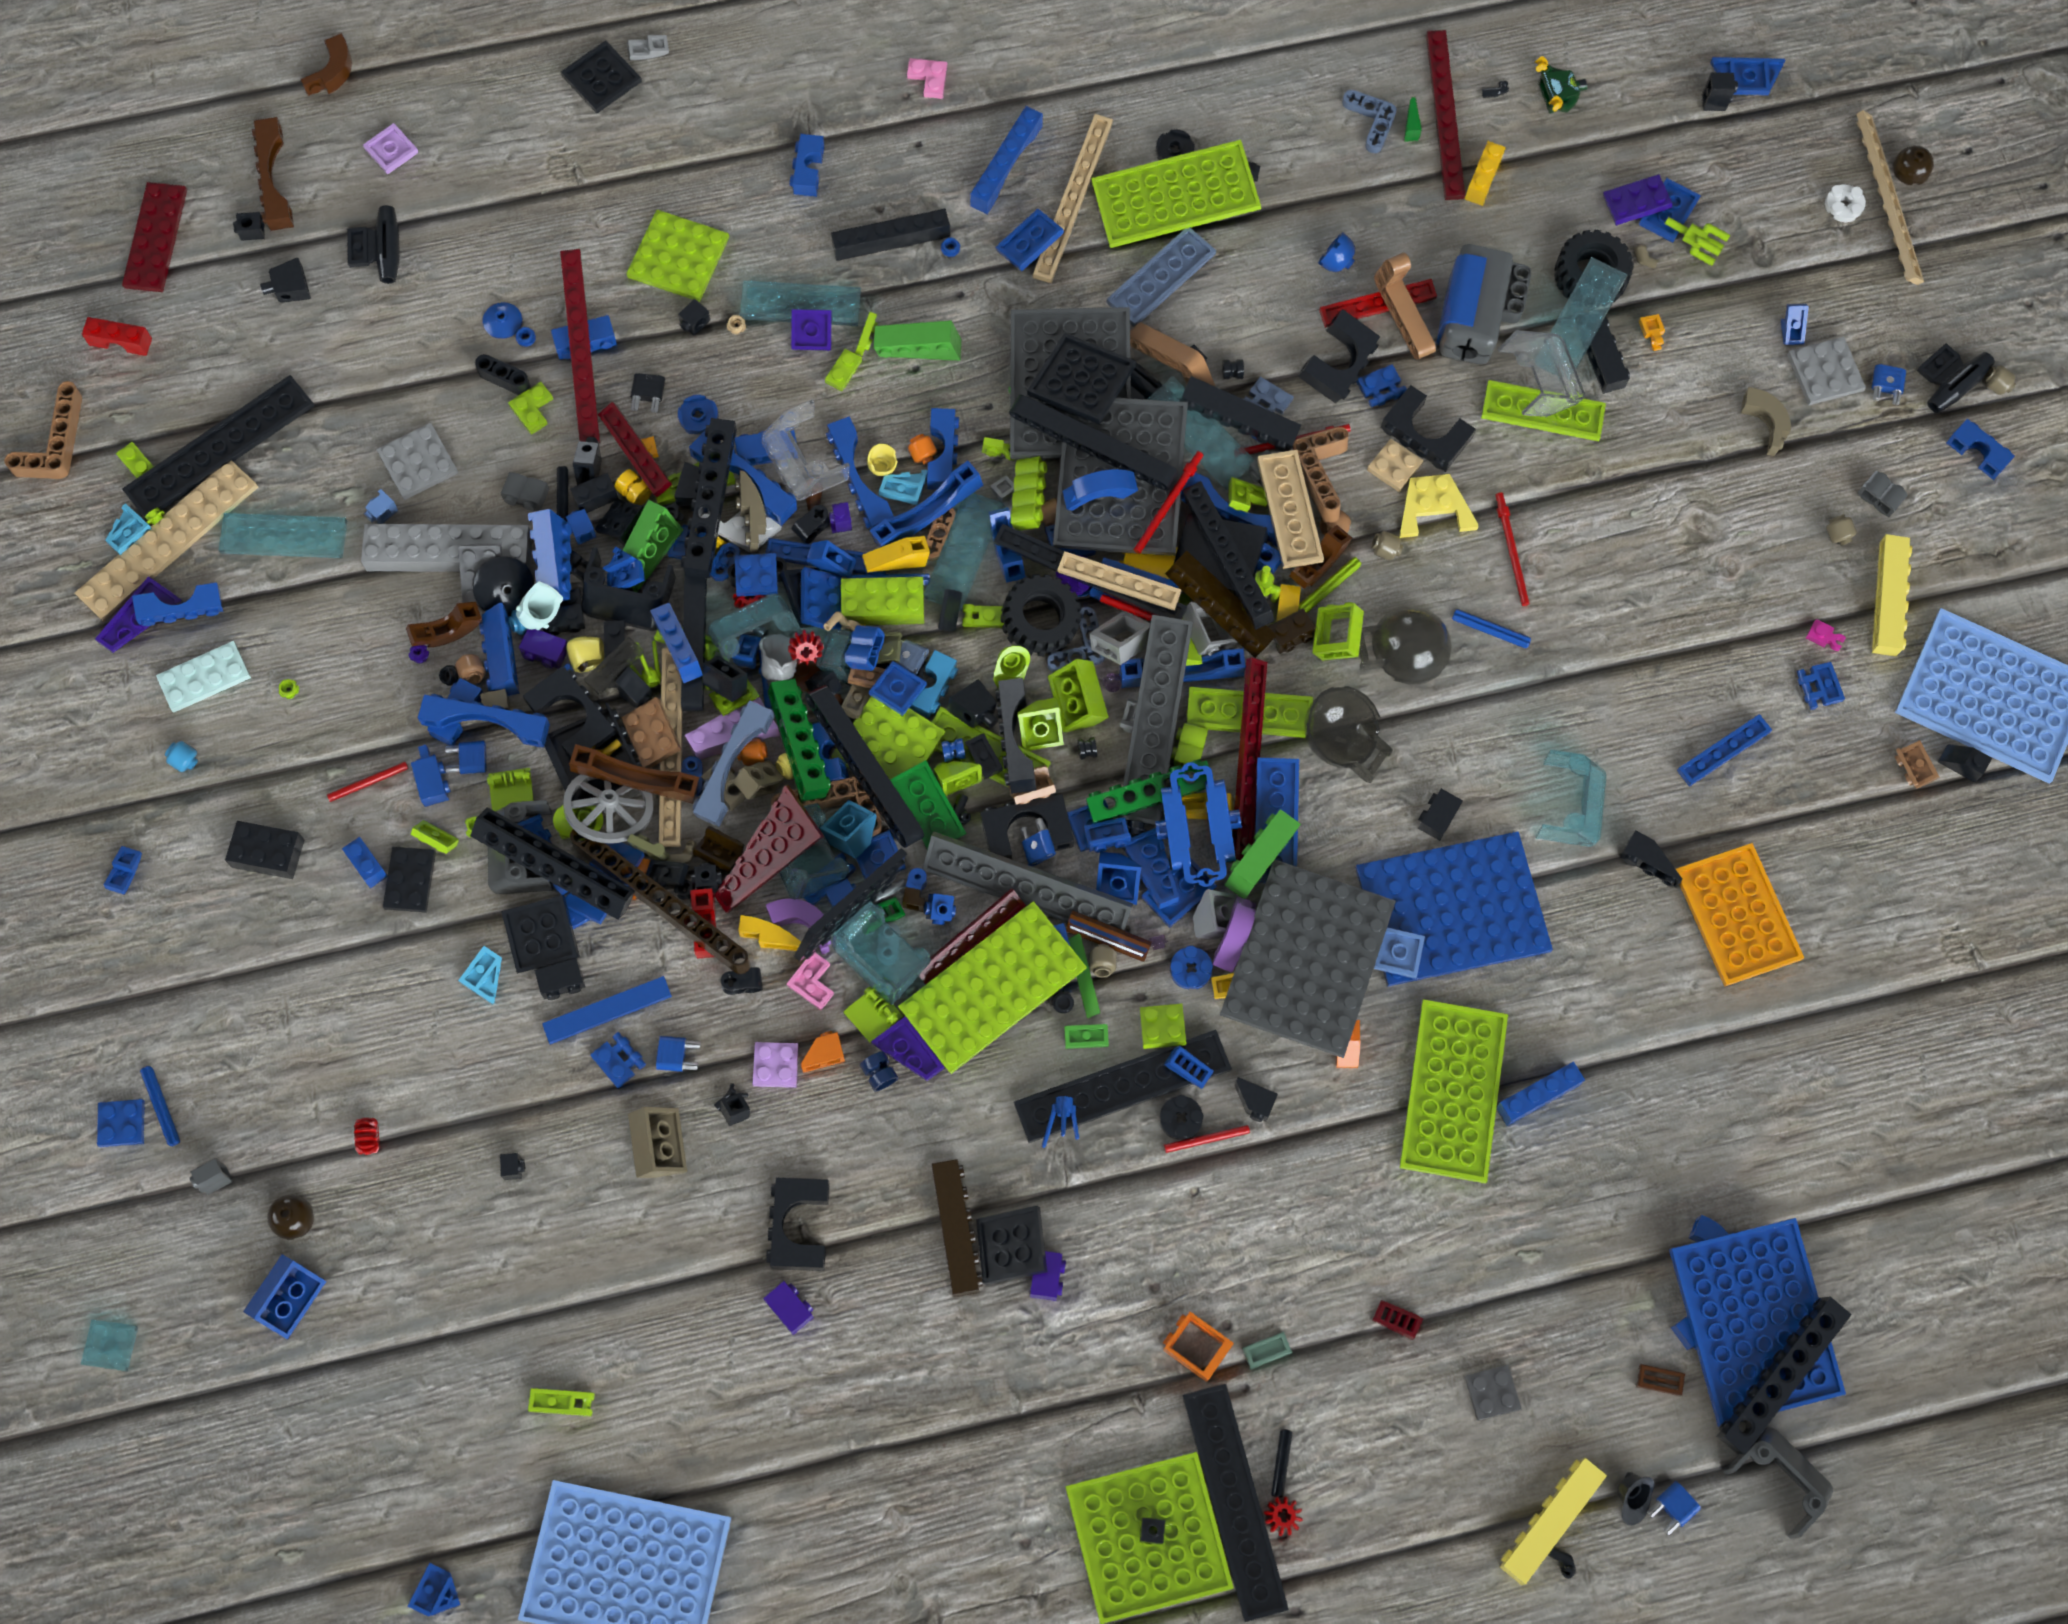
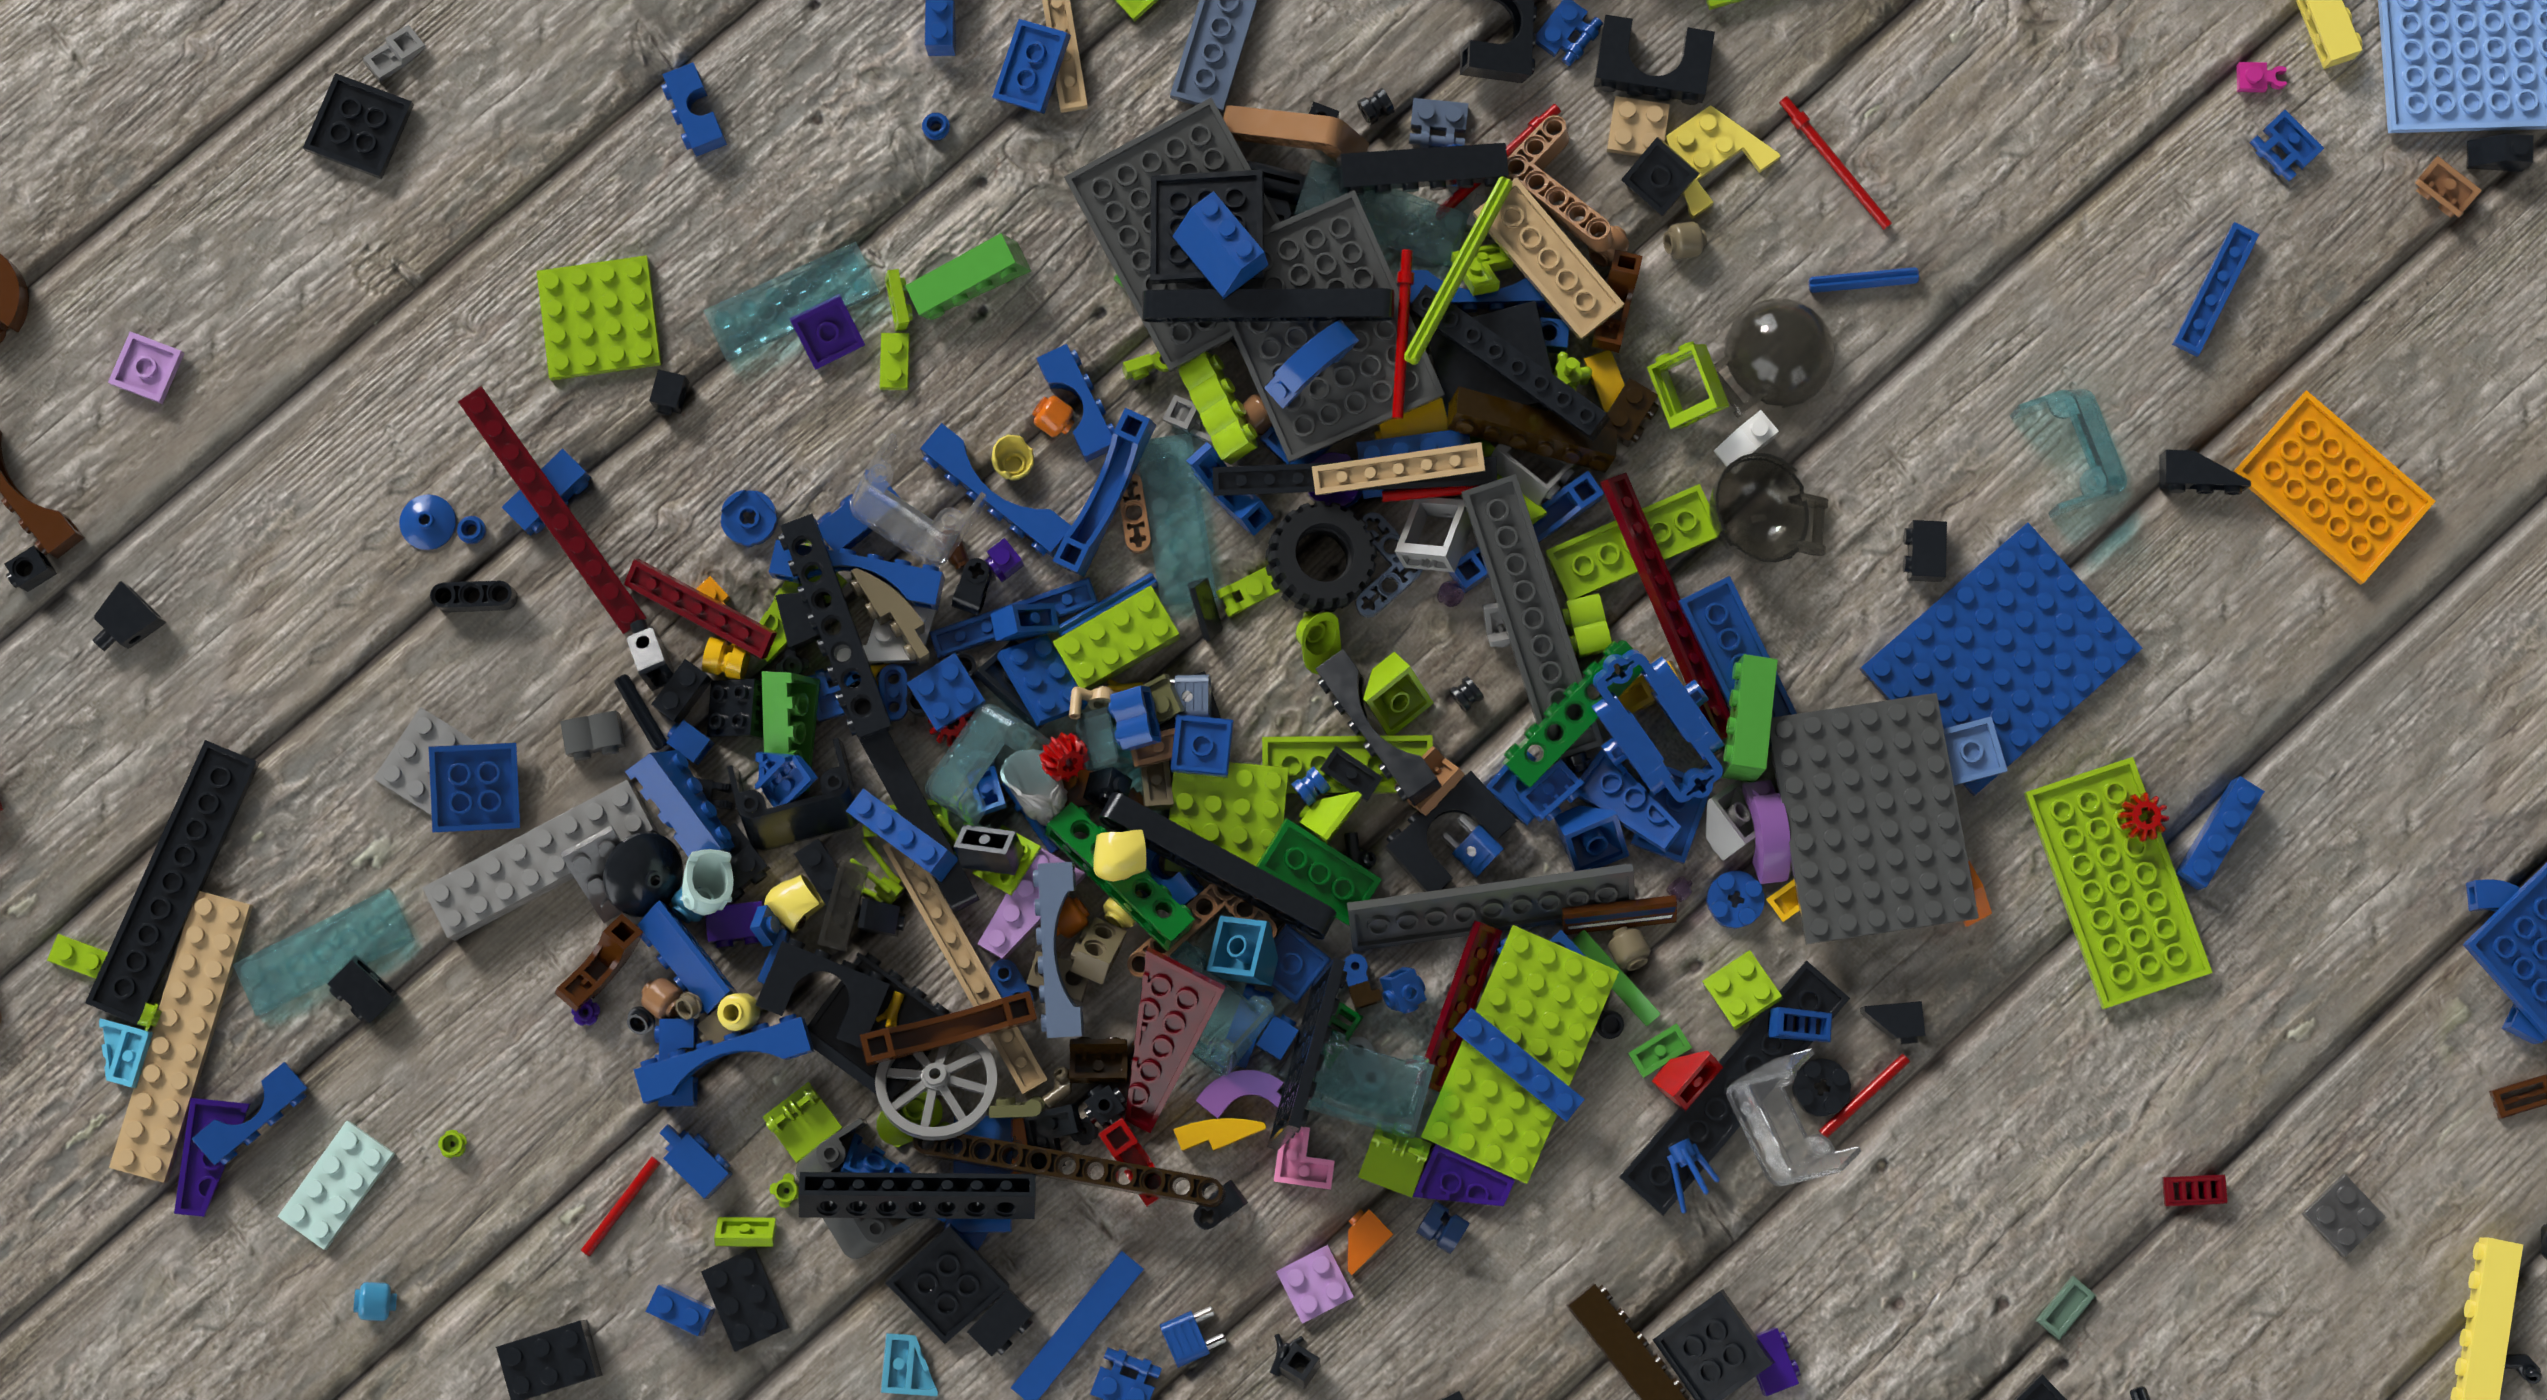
camera: 25 degrees left, 10 degrees up
black plate [347,205,400,284] -> none
medium blue brick [364,489,398,524] -> none
blue piece [445,740,487,774] -> none
lime plate [508,382,553,435] -> none
medium nougat plate [621,697,682,769] -> none
black piece [630,373,665,413] -> none
tan plate [727,315,746,334] -> none
black brick [831,209,950,261] -> none
yellow slope [862,536,930,572] -> none
medium azure wing [879,470,928,505] -> none
dark azure arch [910,650,959,719] -> none
black torso [947,679,998,728] -> none
lime slope [1048,659,1109,733] -> none
orange window [1163,1312,1234,1382] -> none
lime axle [1299,557,1361,613] -> none
none -> black brick [327,954,397,1023]
none -> blue plate [429,743,520,833]
none -> dark tan plate [675,992,702,1020]
none -> light yellow head [717,993,760,1031]
none -> blue plate [750,905,781,947]
none -> light yellow piece [1094,830,1146,882]
none -> blue slope [1173,191,1269,299]
none -> lime axle [1404,177,1513,365]
none -> blue plate [1453,1008,1585,1122]
none -> black plate [1621,137,1700,216]
none -> red slope [1652,1051,1723,1110]
none -> white slope [1714,410,1779,473]
none -> clear windscreen [1726,1049,1861,1186]
none -> red gear [2118,792,2169,842]

